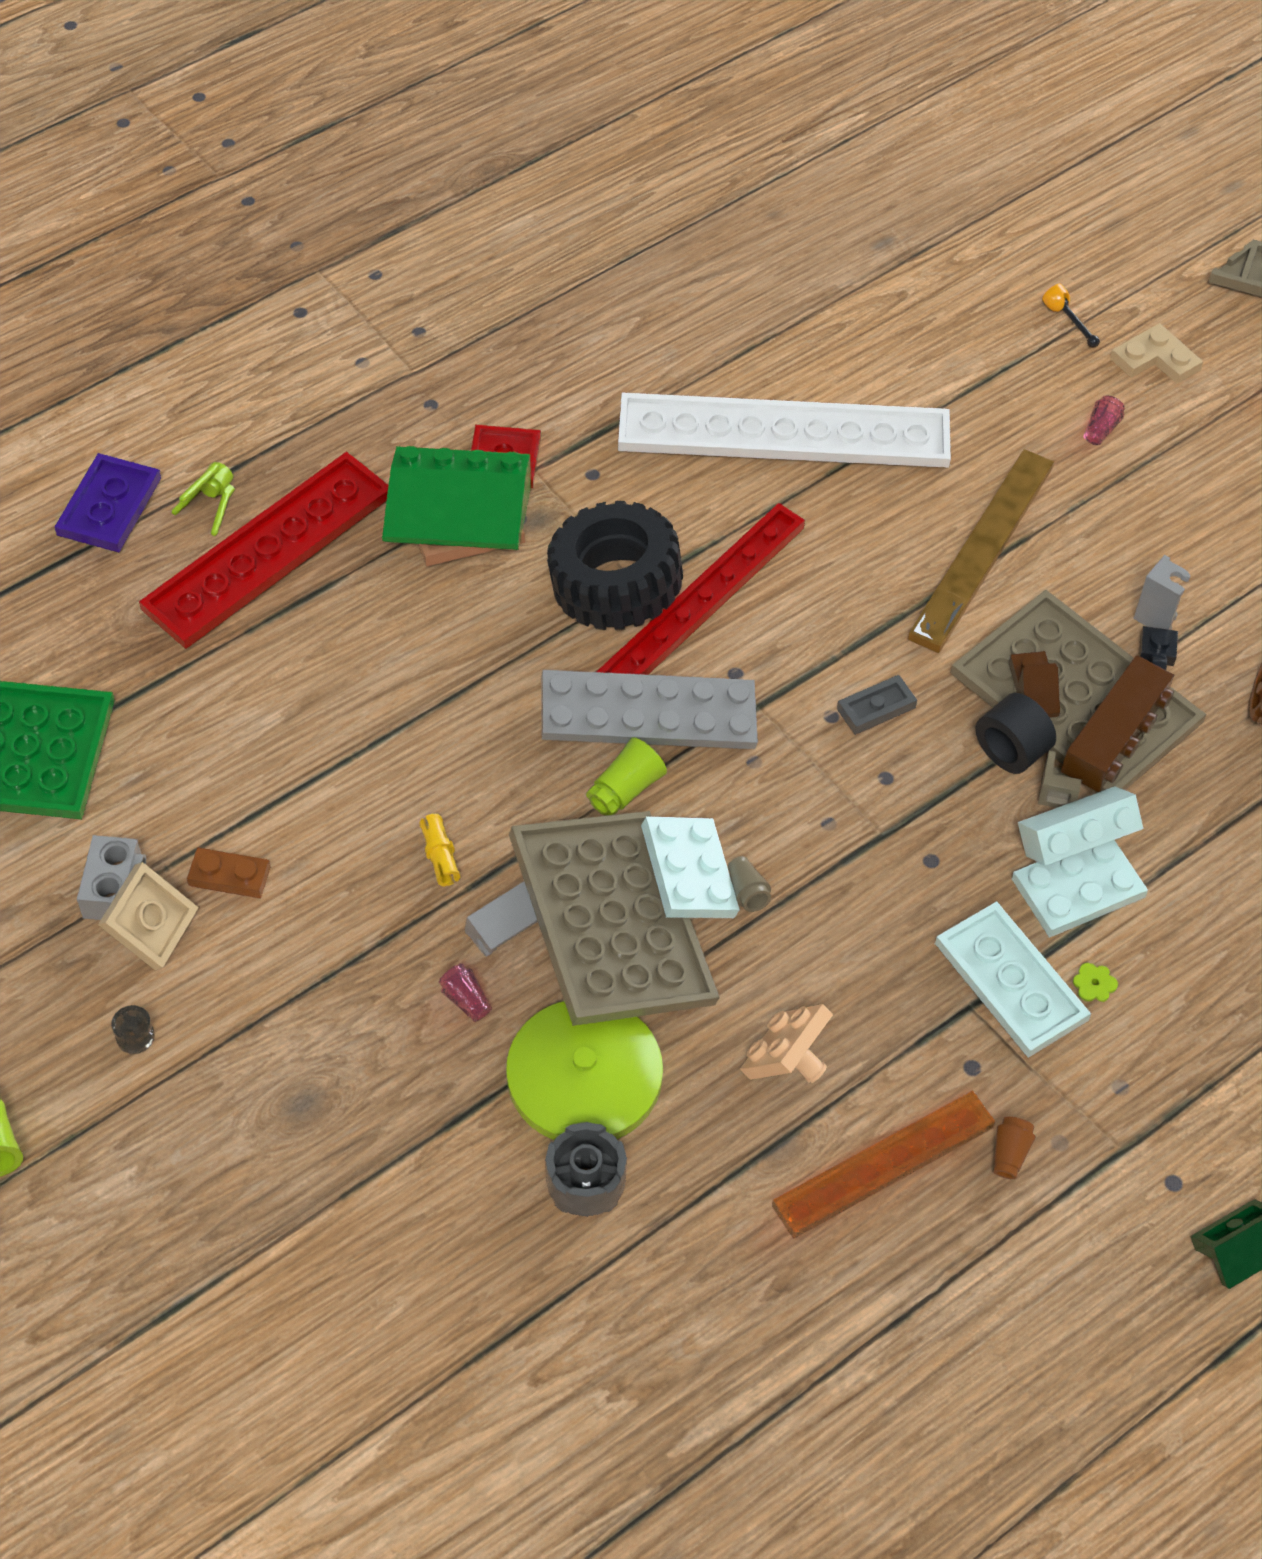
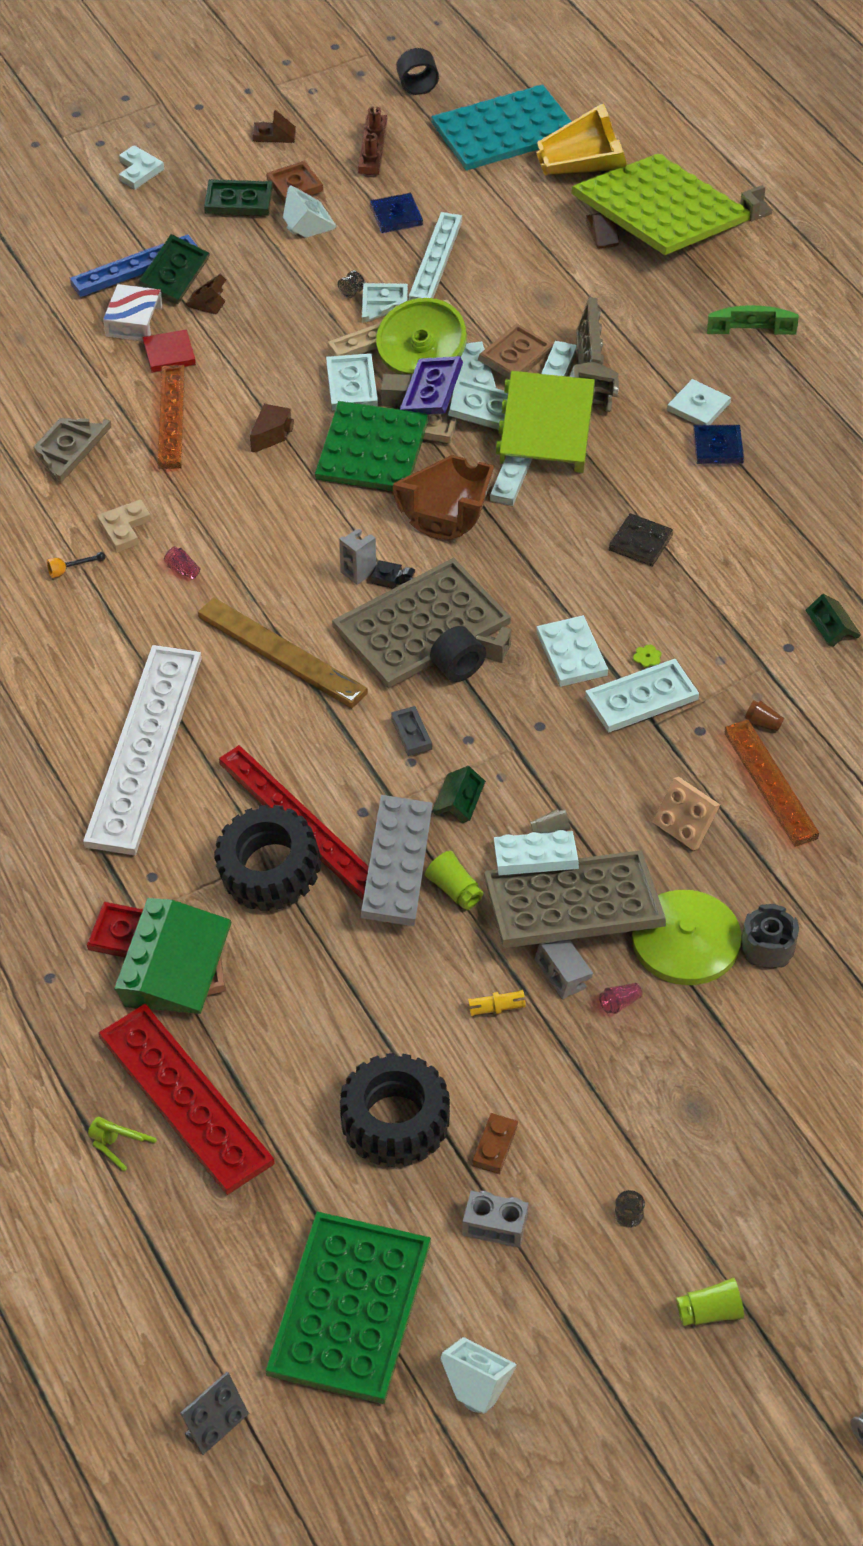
camera: 80 degrees left, 5 degrees down
dark purple plate [55,453,161,553] -> none
tan plate [98,862,199,970] -> none
reddish brown slope [1009,651,1060,718] -> none
light aqua brick [1018,786,1144,866] -> none
reddish brown brick [1061,655,1174,792] -> none
none -> black tyre [340,1053,450,1167]
none -> dark green panel [432,765,486,823]

